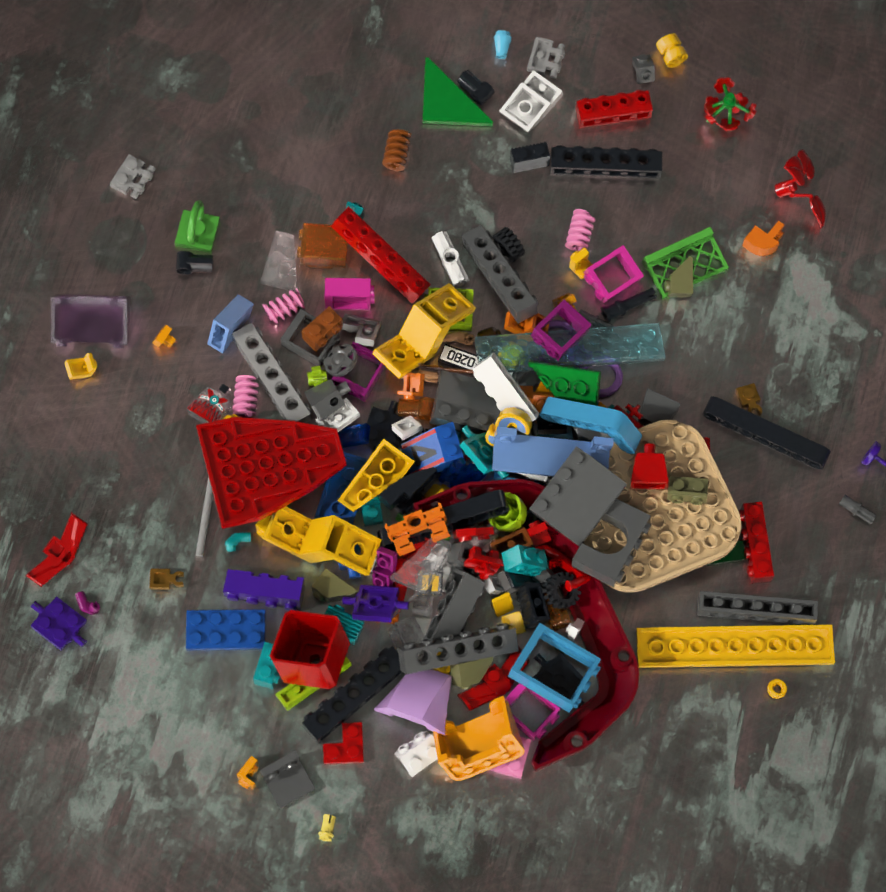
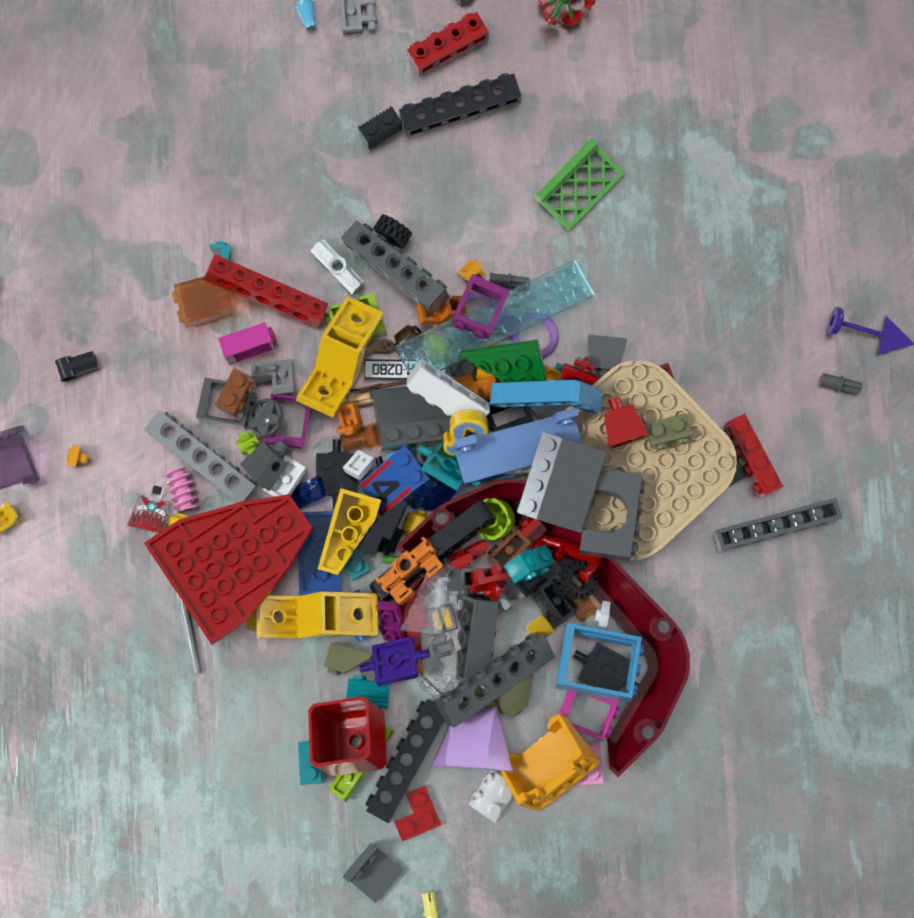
camera: 15 degrees left, 10 degrees up
red plate [25,512,88,587] -> none
dark purple plate [31,596,87,651] -> none
magenta arm [75,591,100,615] -> none
pearl gold plate [150,569,184,590] -> none
bright green tile [175,200,220,253] -> none
blue plate [186,609,265,651] -> none
medium blue slope [207,294,254,354] -> none
dark purple wedge [223,569,305,611] -> none
teal arm [225,532,251,552] -> none
light orange bracket [237,756,259,789] -> none
clear wing [261,231,297,292] -> none
bright pink piece [262,288,305,324] -> none
dark orange piece [382,129,411,171] -> none
green tile [422,57,493,127] -> none
black piece [457,70,495,105] -> none
red plate [457,646,530,711] -> none
yellow slope [491,592,514,617] -> none
white slope [499,70,563,133] -> none
bright pink piece [565,209,595,251] -> none
yellow bracket [569,247,593,280] -> none
dark pink window [583,245,644,303] -> none
black pin [600,287,657,322] -> none
yellow plate [636,625,835,668] -> none
olive slope [664,257,693,298] -> none
black beam [703,396,831,470] -> none
pearl gold plate [736,383,762,416] -> none
orange brick [742,220,784,256] -> none
yellow plate [767,679,787,699] -> none
red plant [775,149,826,228] -> none

